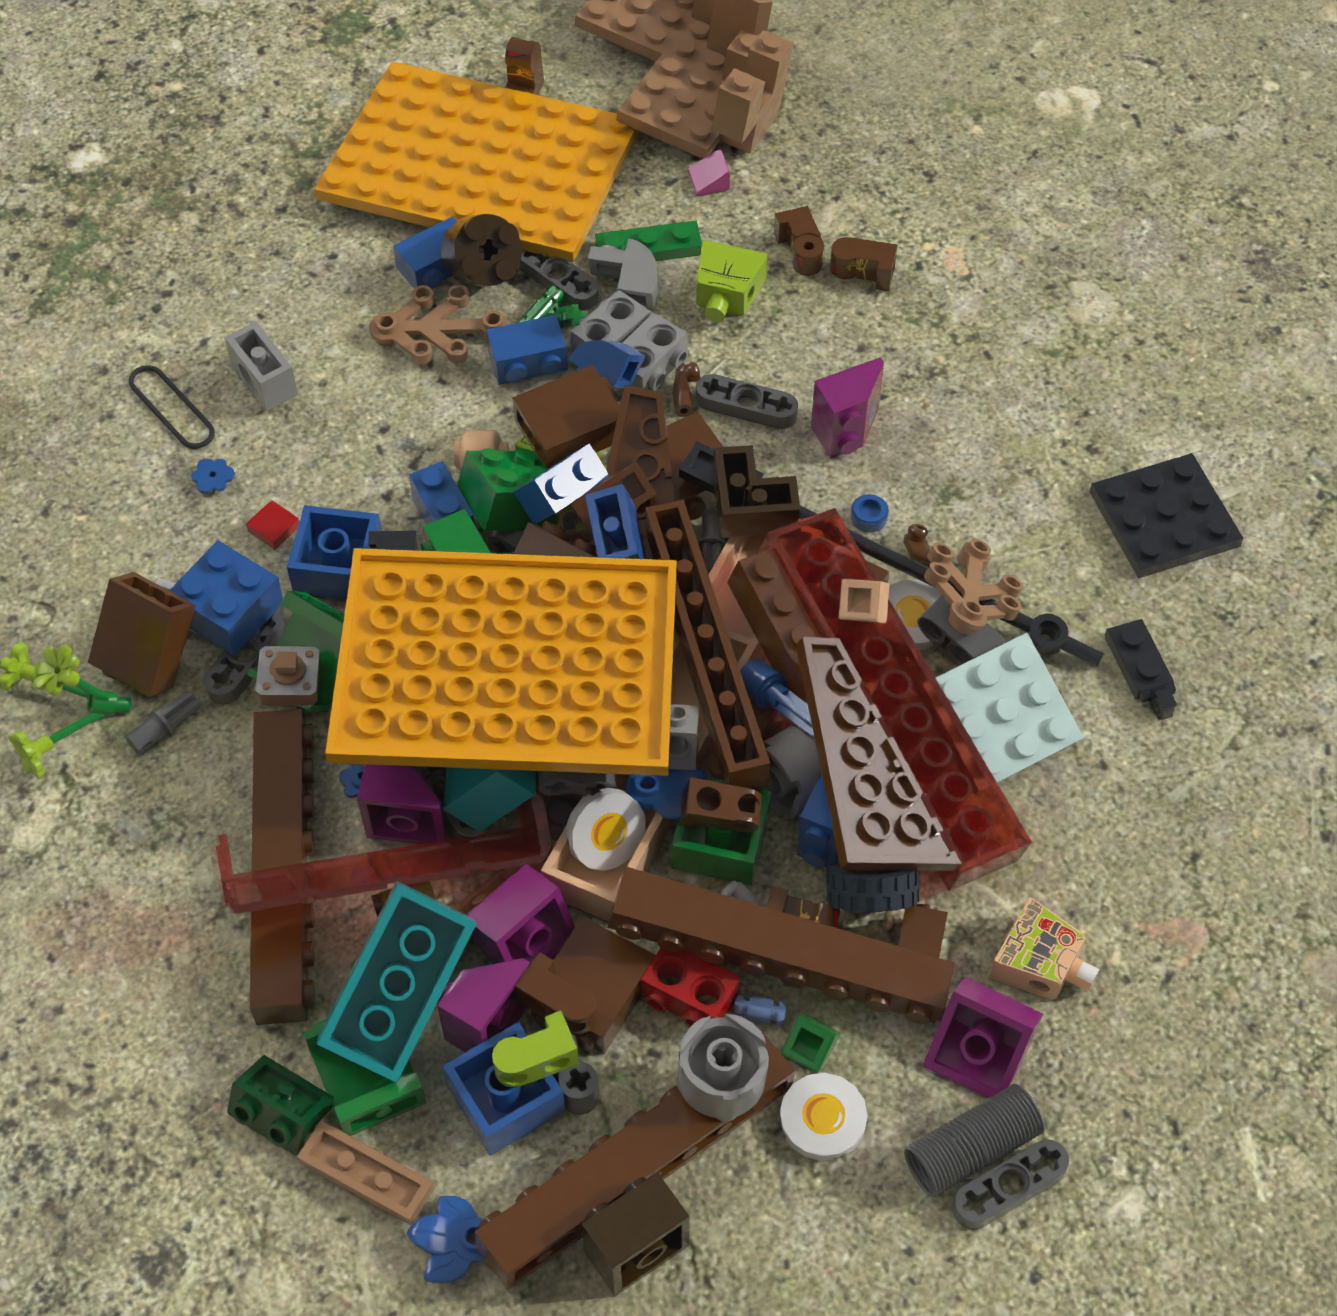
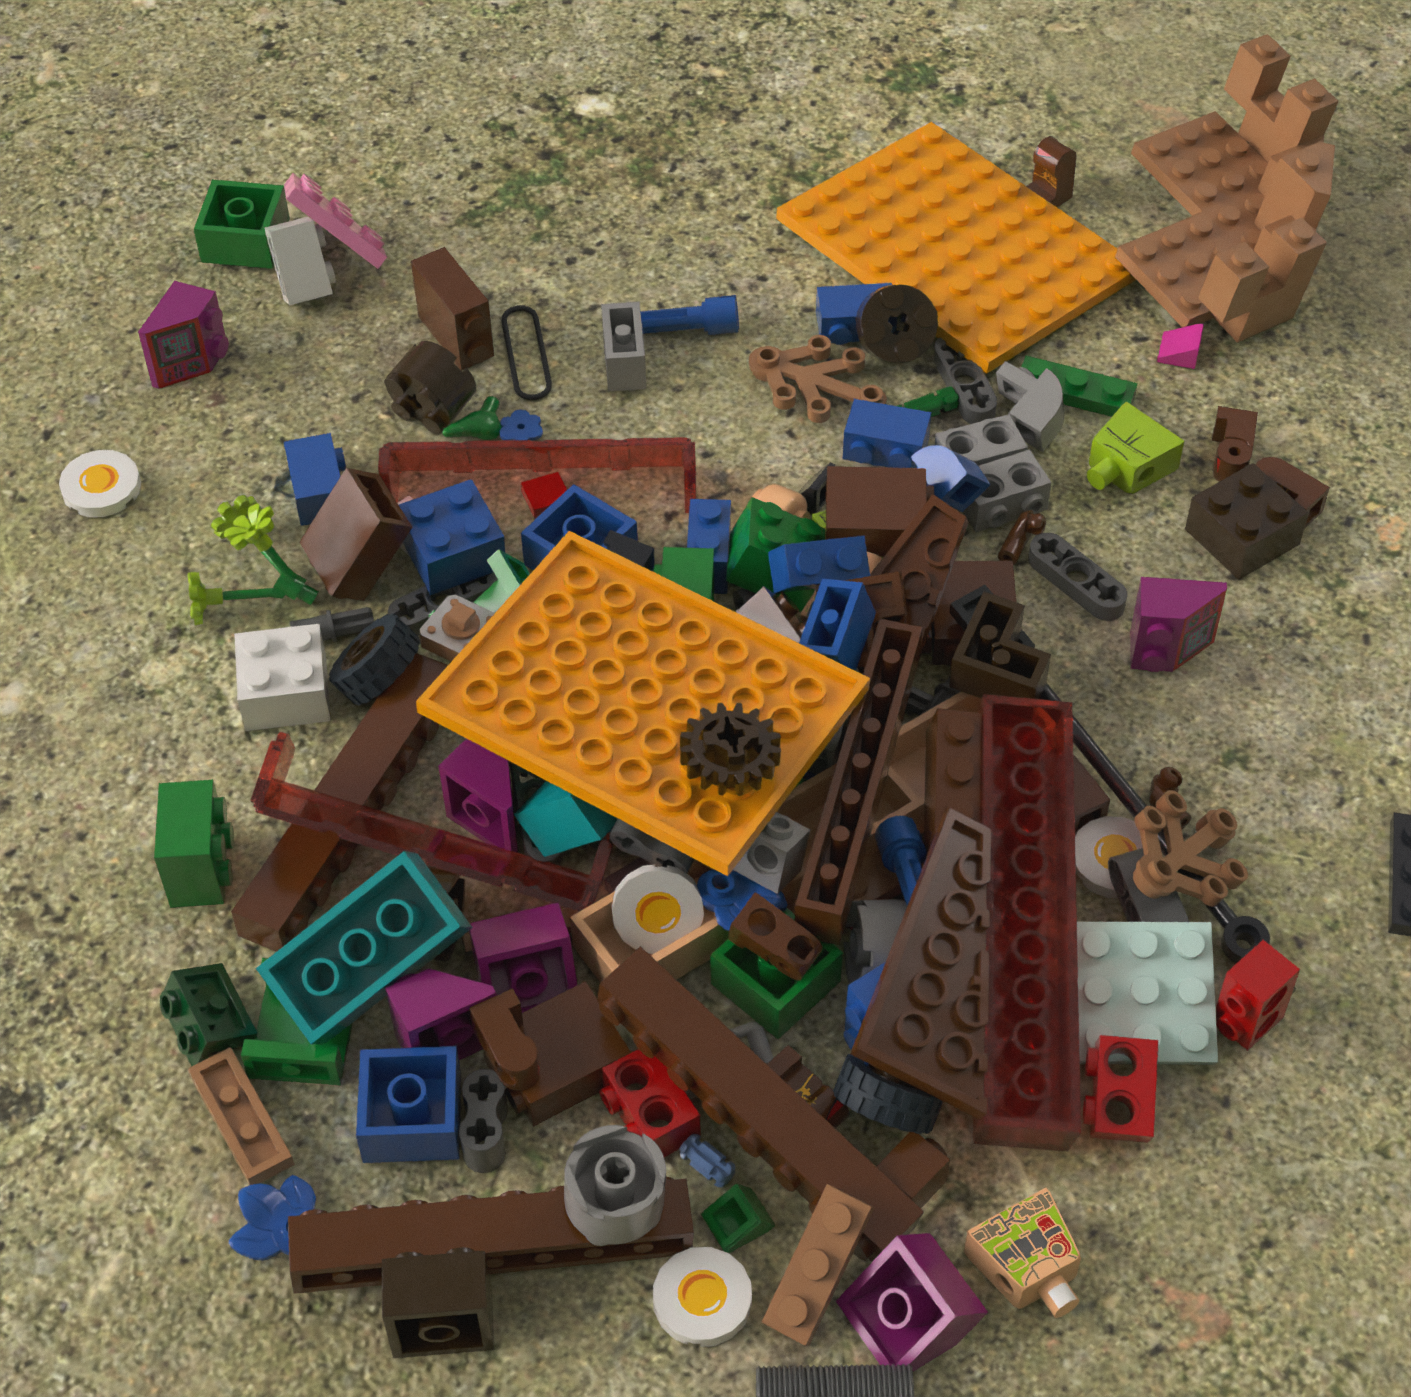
camera: 30 degrees right, 5 degrees down
lime leg [492,1011,579,1087] -> none
green axle [551,304,586,329] -> none
light nougat slope [839,579,890,623] -> none
blue tile [851,494,889,532] -> none
black hinge [1105,619,1177,721] -> none
none -> green brick [154,779,234,908]
none -> white brick [234,624,331,731]
none -> blue brick [284,433,346,526]
none -> black wheel [329,613,421,706]
none -> clear red piece [378,437,696,513]
none -> dark brown brick [384,341,476,435]
none -> reddish brown brick [411,247,494,371]
none -> green animal [442,396,502,440]
none -> blue piece [640,295,739,335]
none -> dark brown gear [680,703,781,796]
none -> medium nougat plate [761,1184,875,1346]
none -> black slope [798,462,835,516]
none -> red brick [1083,1035,1158,1143]
none -> dark brown brick [1185,463,1309,580]
none -> red brick [1216,940,1300,1051]

